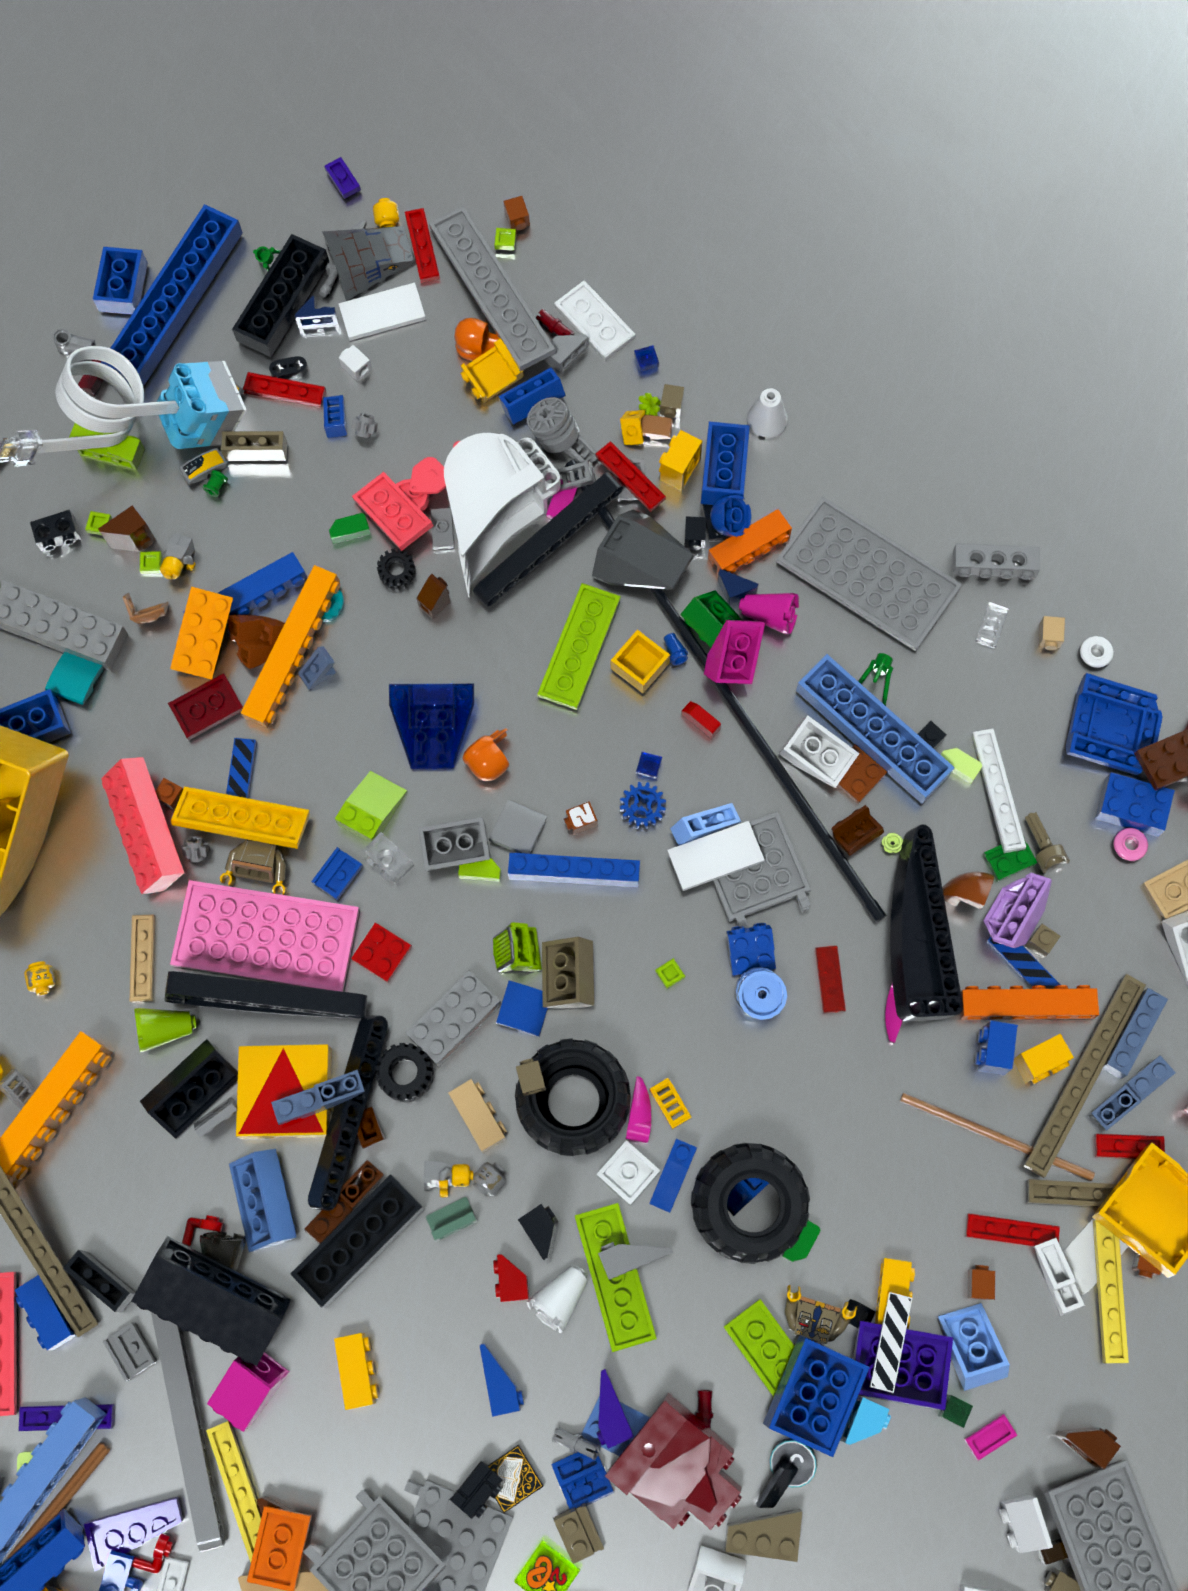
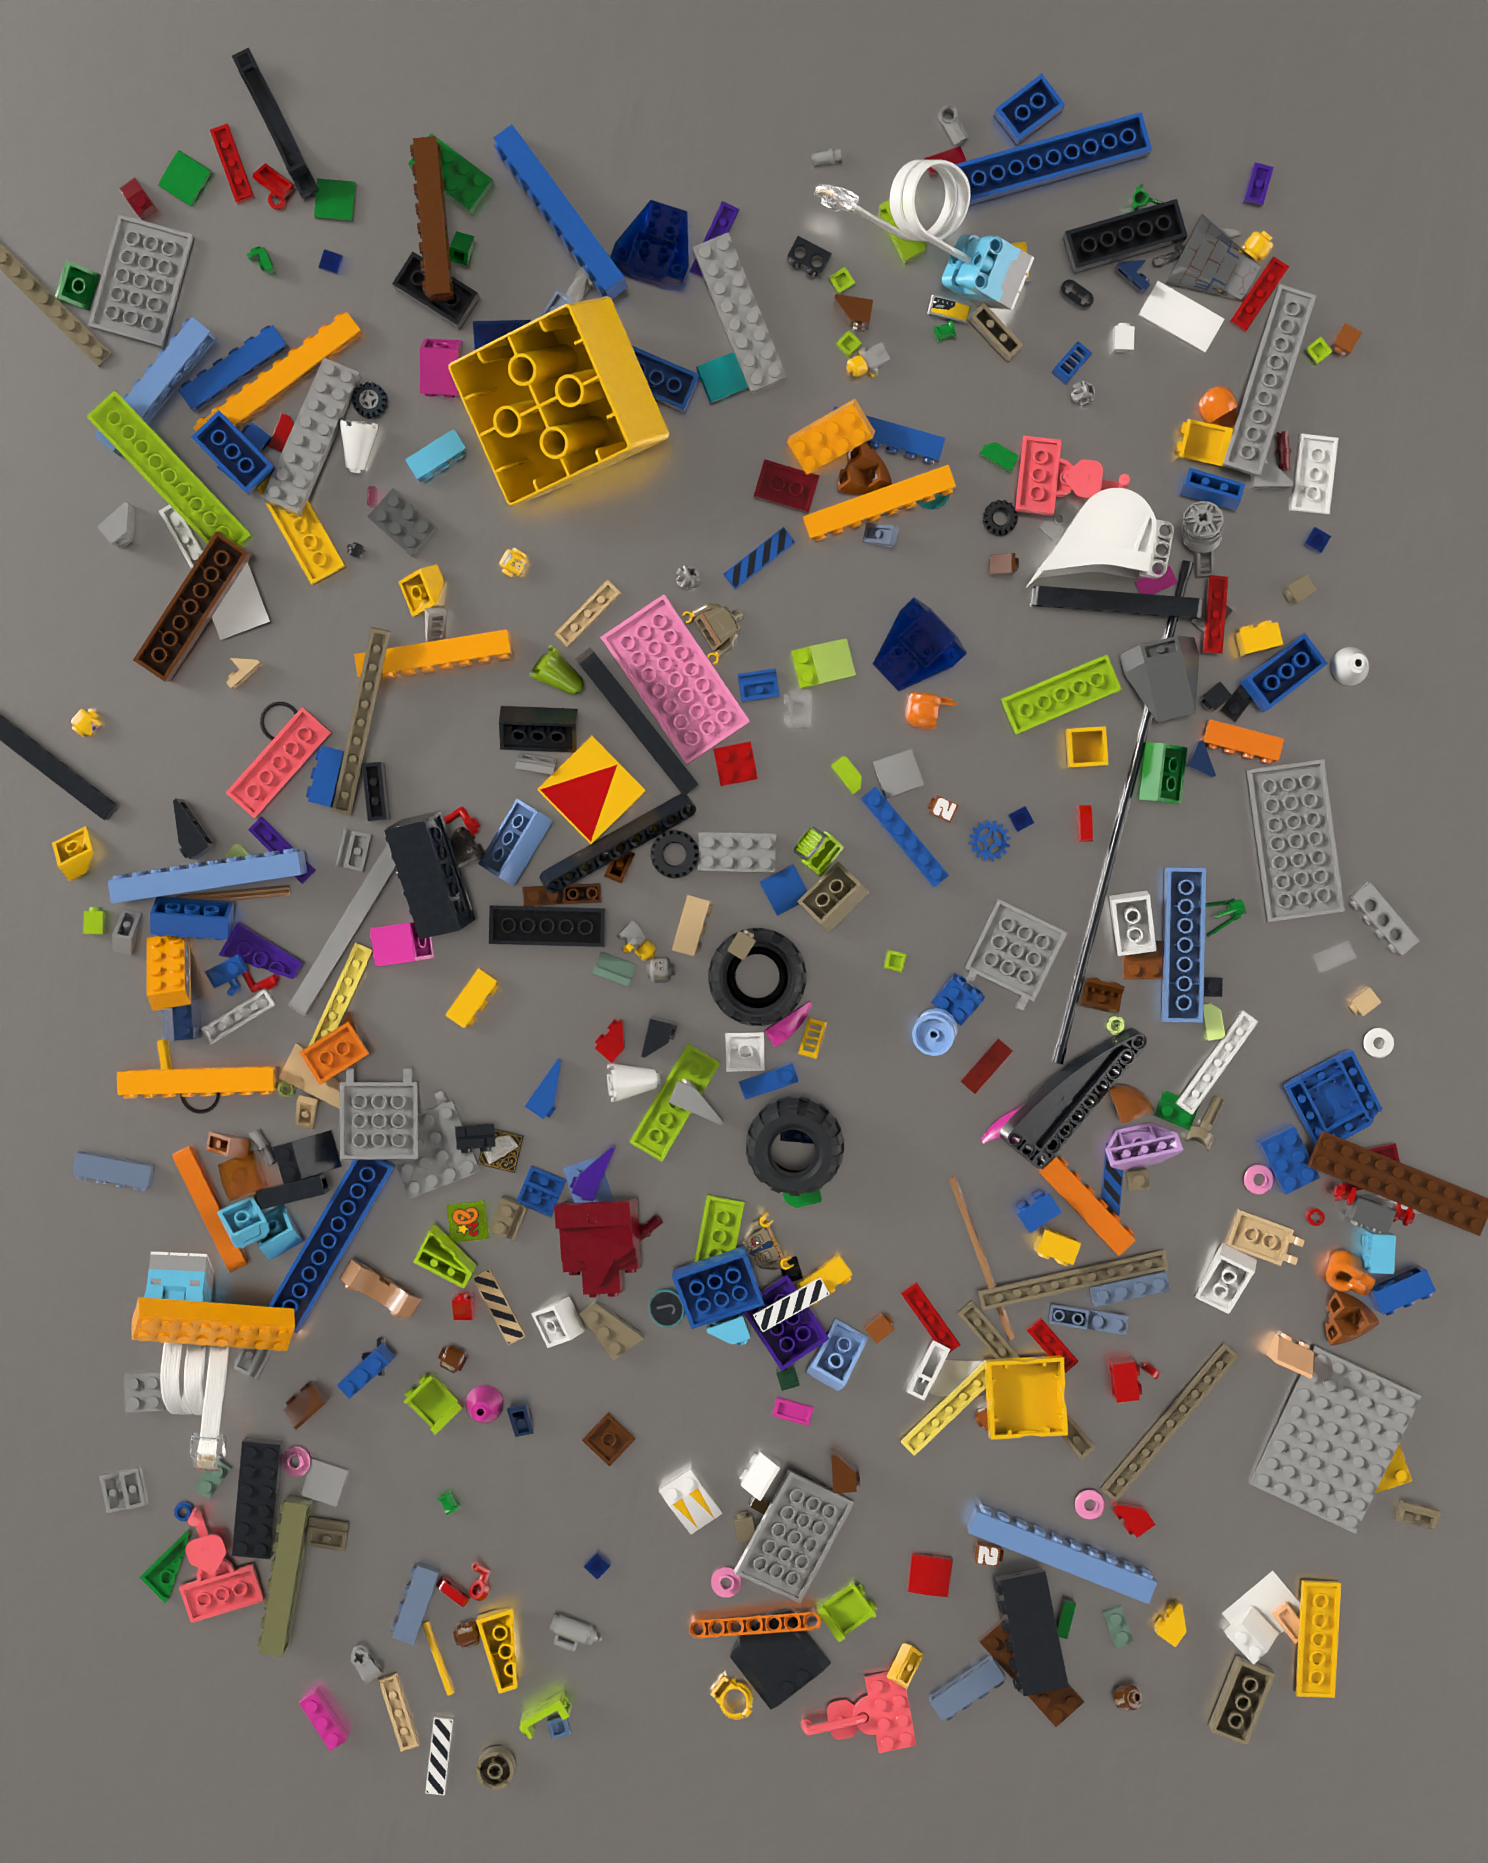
camera: 45 degrees right, 15 degrees up
coral brick [101,757,184,894] -> none
medium nougat piece [123,593,169,624] -> none
dark orange brick [156,778,183,811] -> none
yellow plate [171,786,310,849] -> none
red tile [243,372,326,408] -> none
sand blue slope [271,1070,365,1125] -> none
light grey slope [418,817,490,871] -> none
light grey slope [551,461,596,492] -> none
light grey pin [552,1427,600,1460] -> none
yellow bracket [620,410,645,445] -> none
medium nougat slope [631,415,673,440] -> none
lime plant [638,393,661,416] -> none
blue cone [664,633,688,665] -> none
white tile [667,821,764,891] -> none
light blue slope [670,803,741,846] -> none
dark pink slope [704,620,765,684] -> none
blue cylinder [710,494,752,537] -> none
dark pink cone [739,593,799,635] -> none
black slope [756,1459,798,1508] -> none

